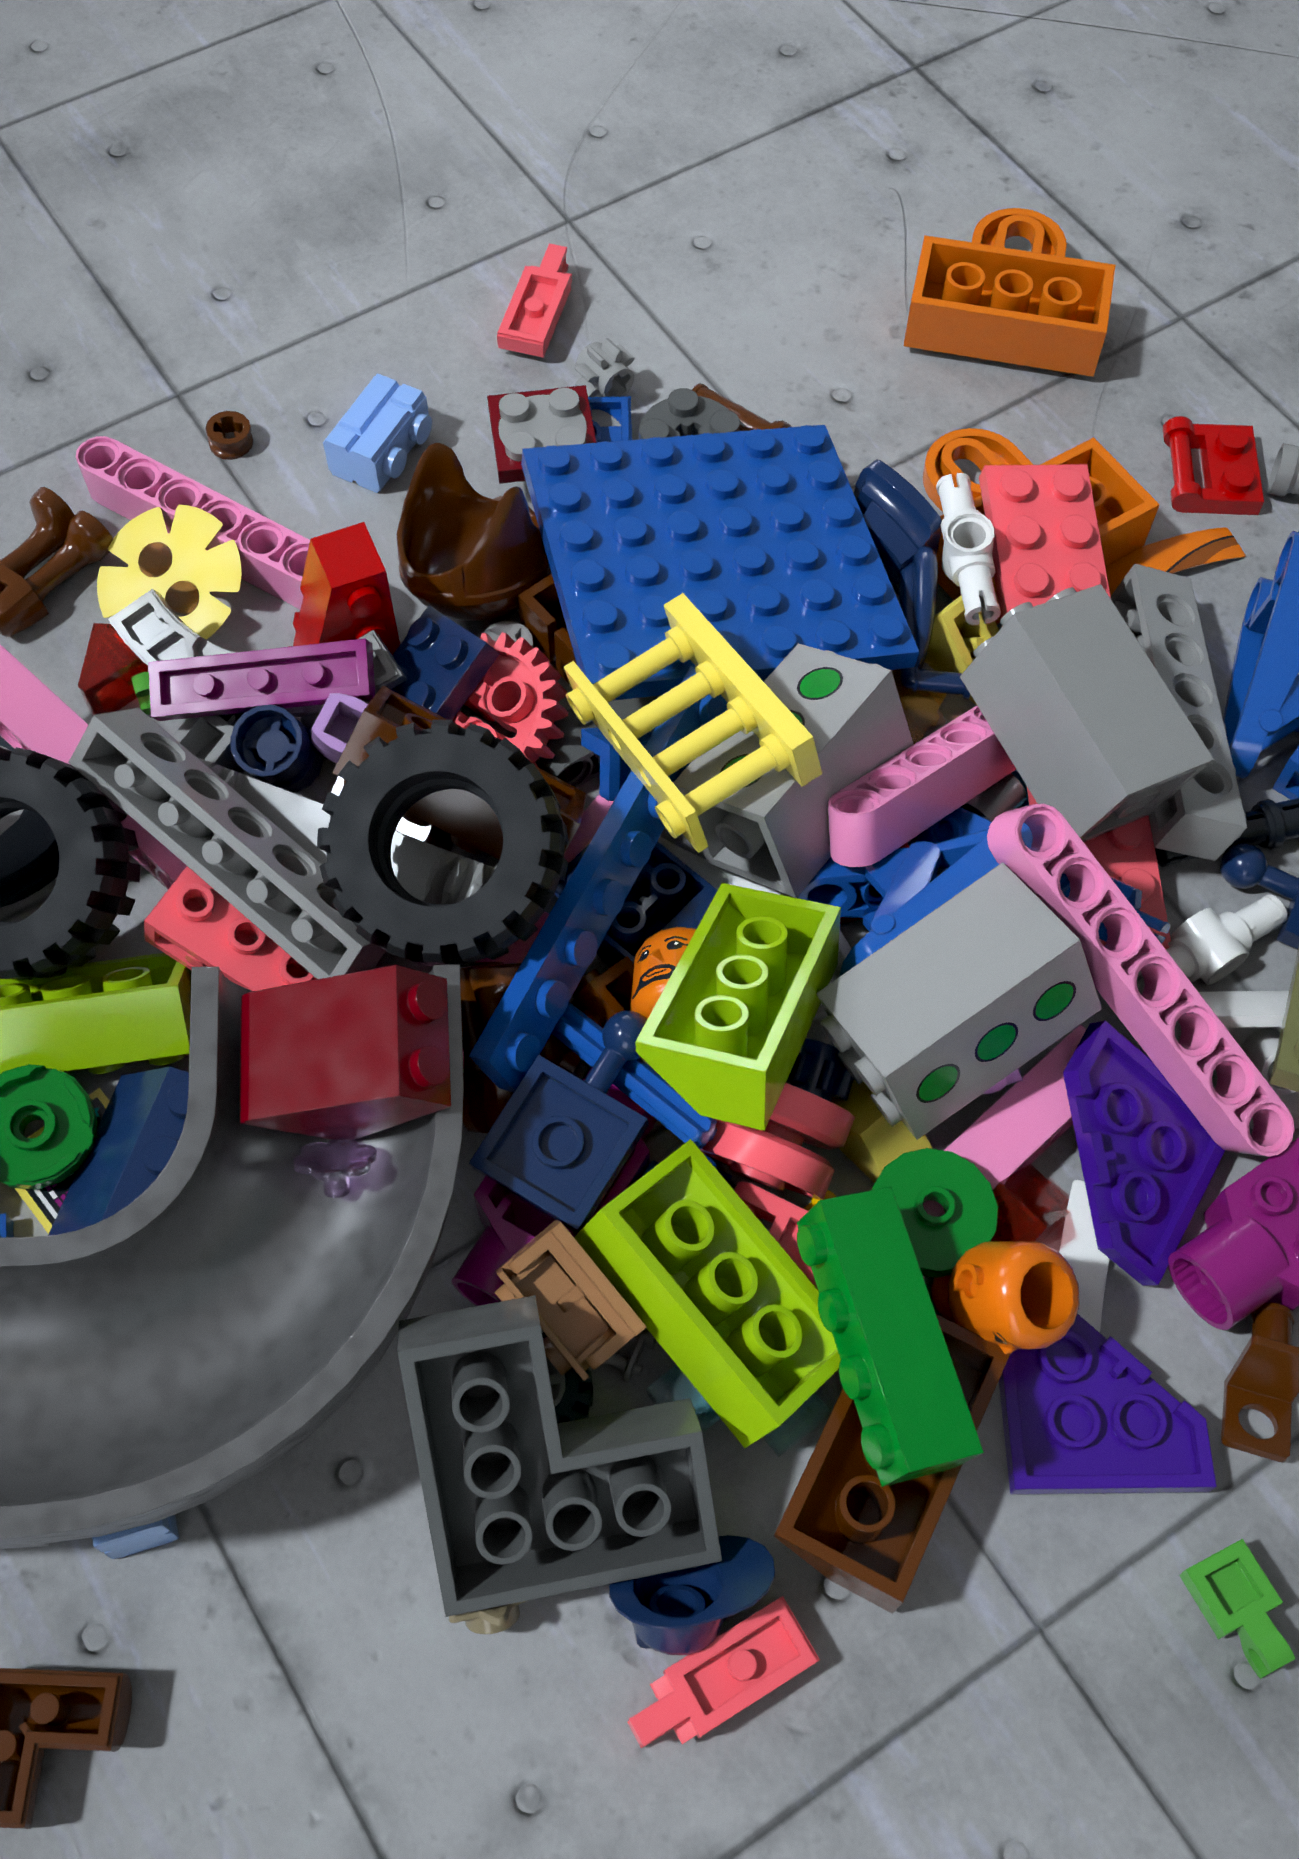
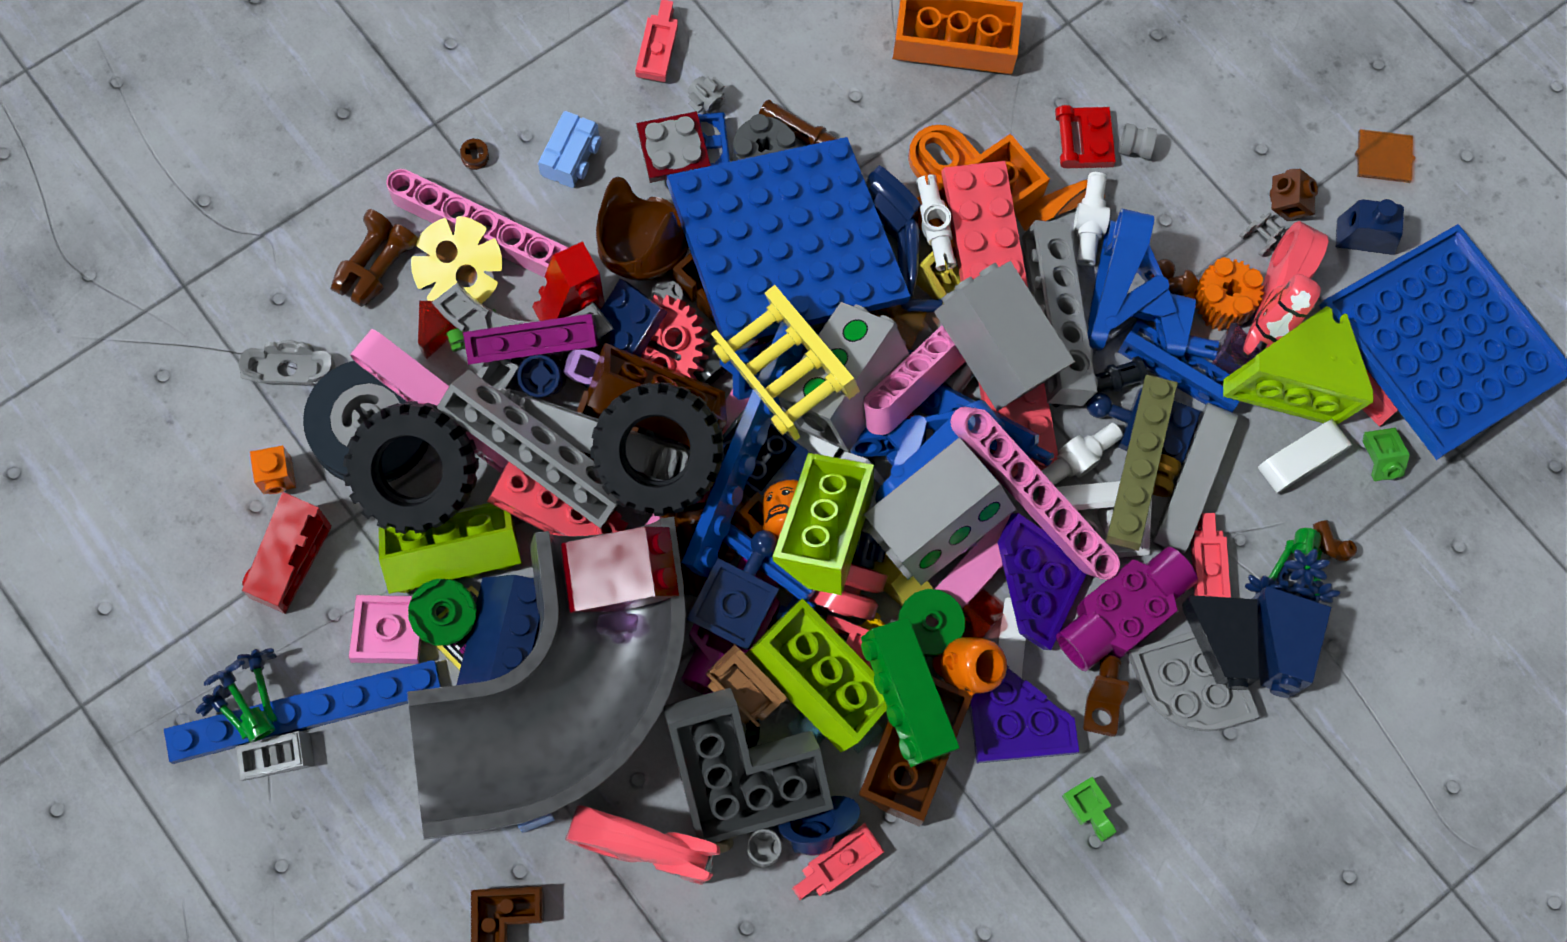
camera: 10 degrees left, 10 degrees up
none -> coral animal [565,805,720,885]
none -> light grey wheel [746,829,782,868]
none -> white pin [1074,172,1110,266]

